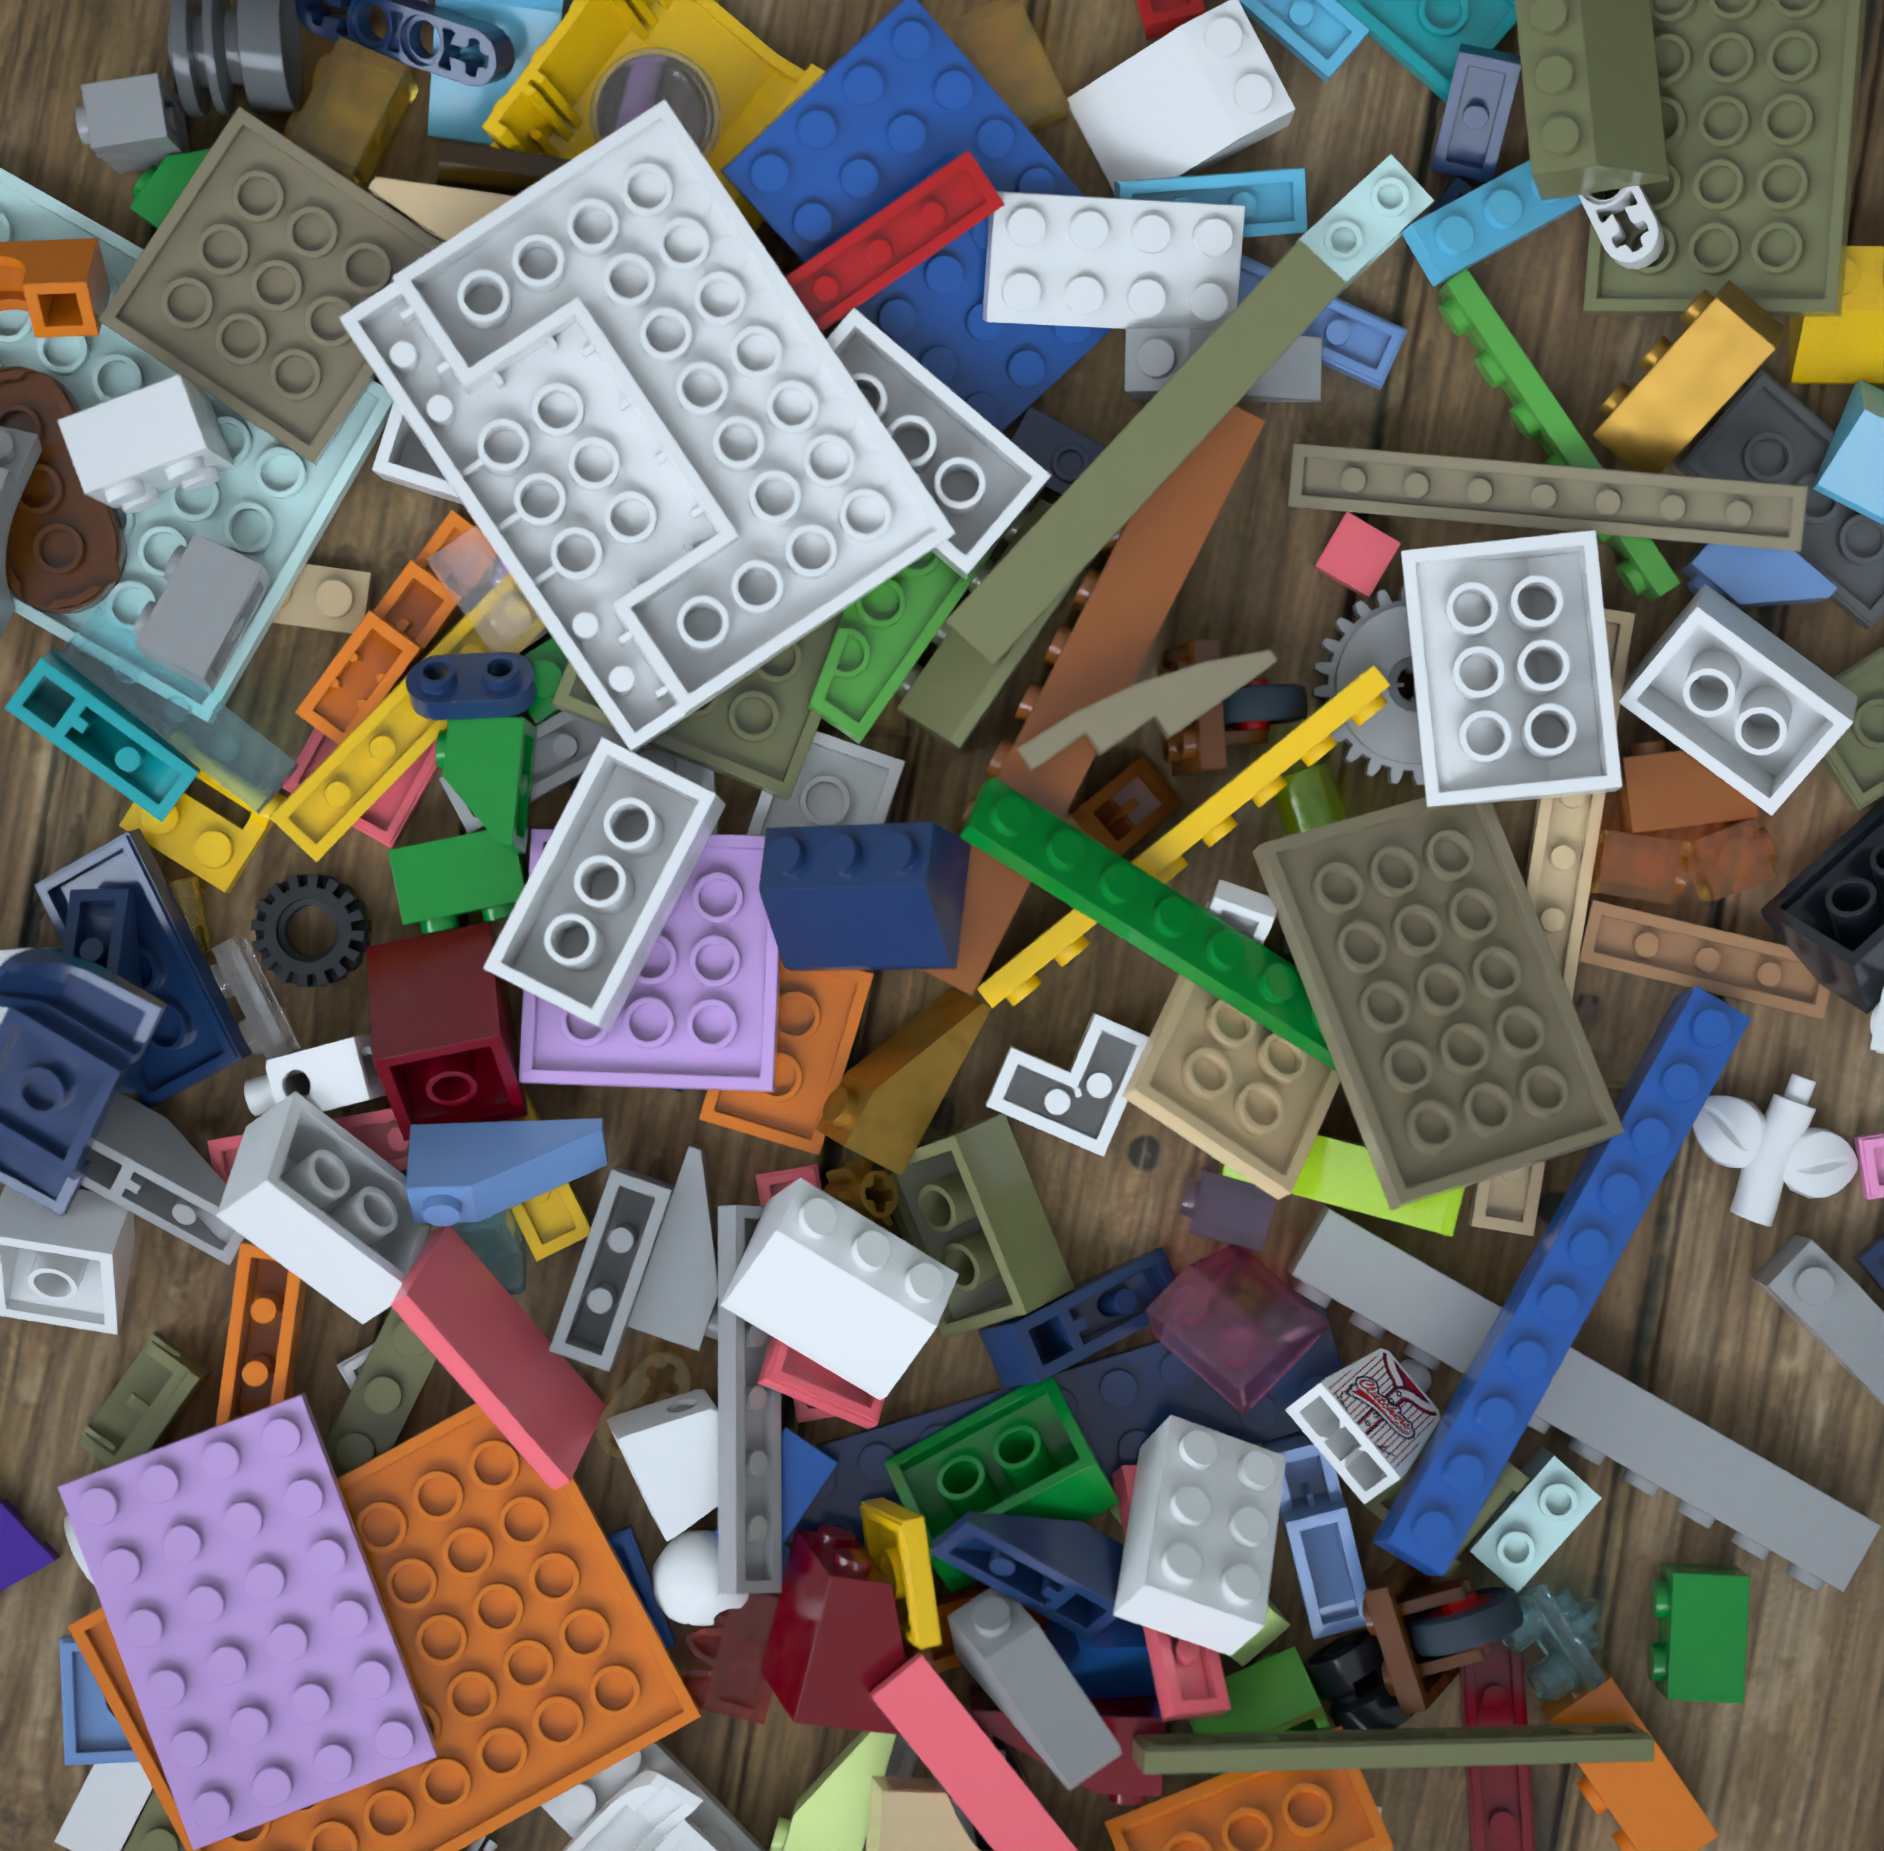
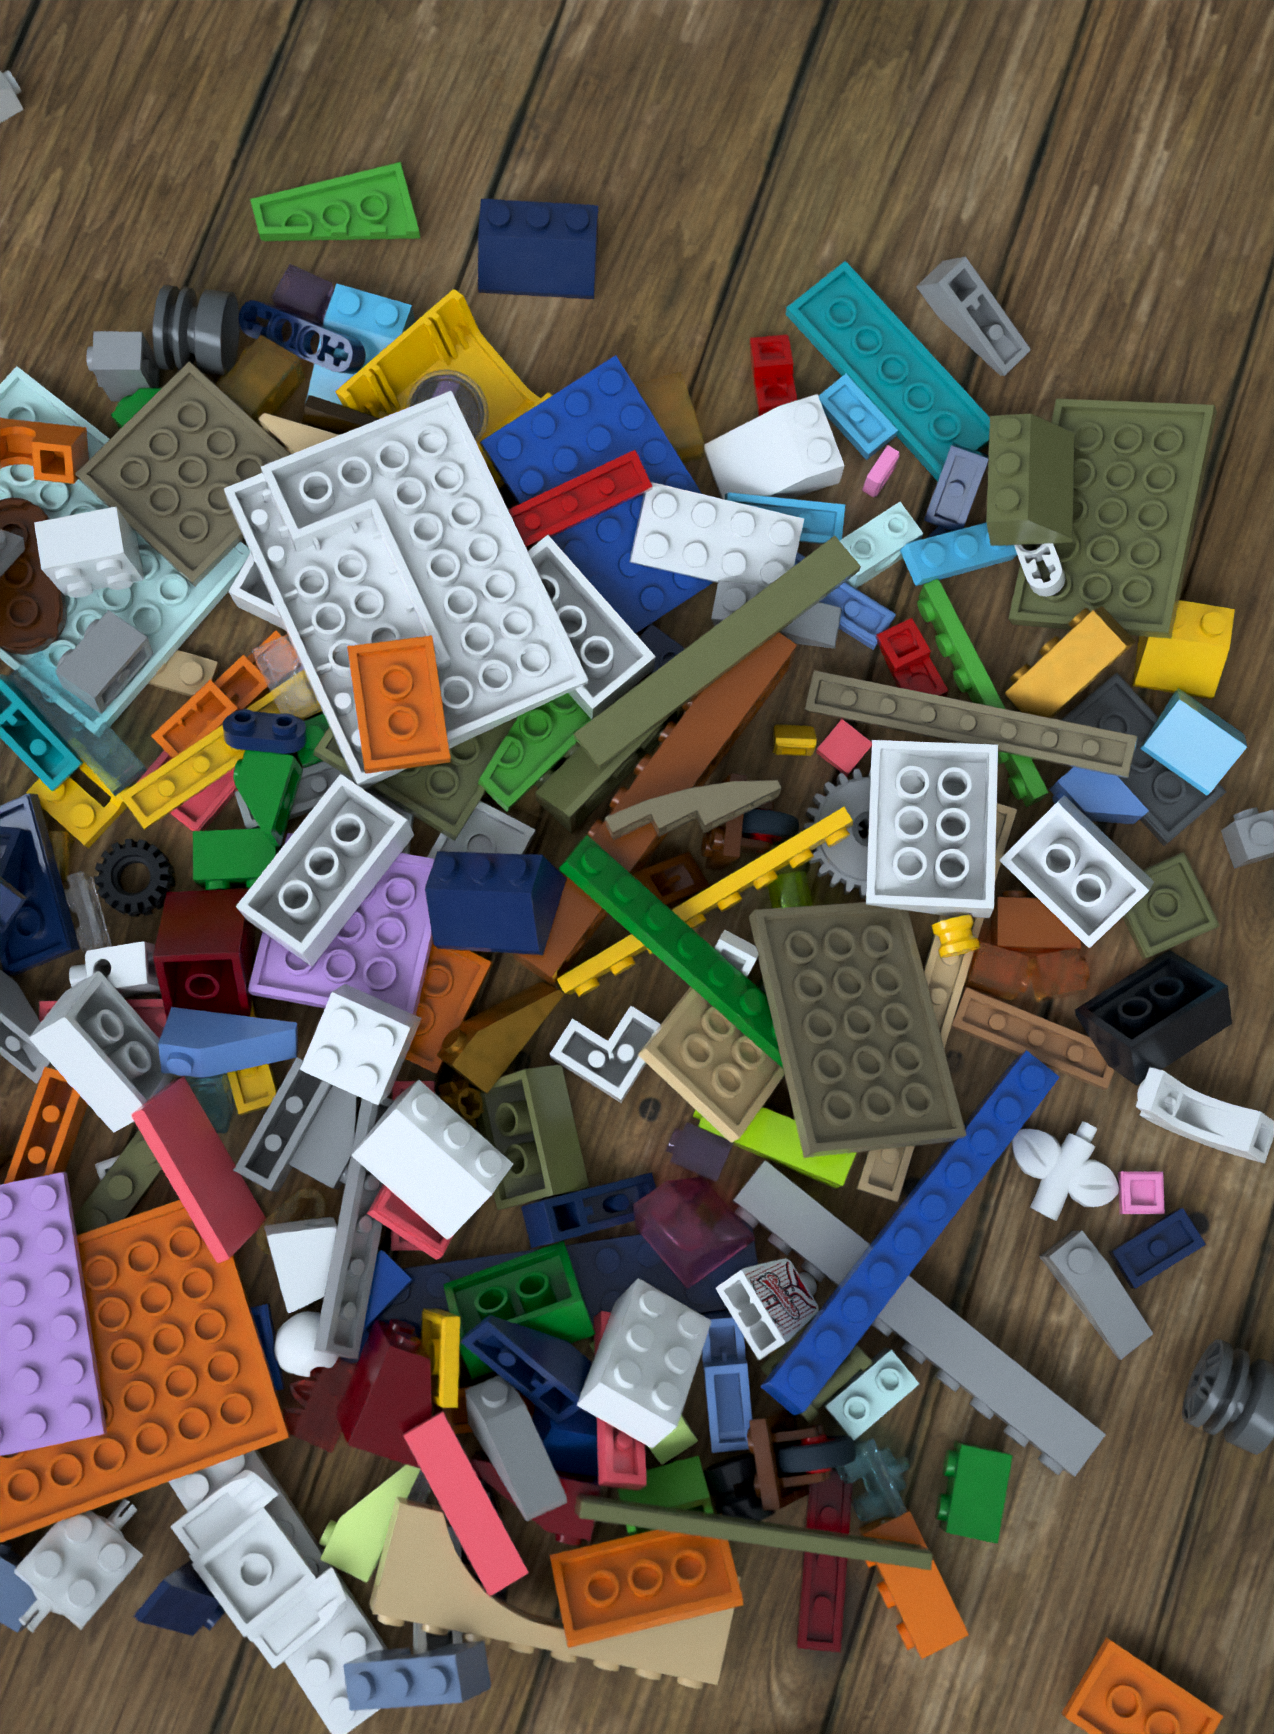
camera: 10 degrees right, 10 degrees down
none -> white brick [300,984,422,1105]
none -> orange plate [347,635,450,774]
none -> yellow slope [773,725,817,756]
none -> bright pink tile [862,445,900,498]
none -> red slope [876,618,948,697]
none -> yellow wheel [932,915,980,958]

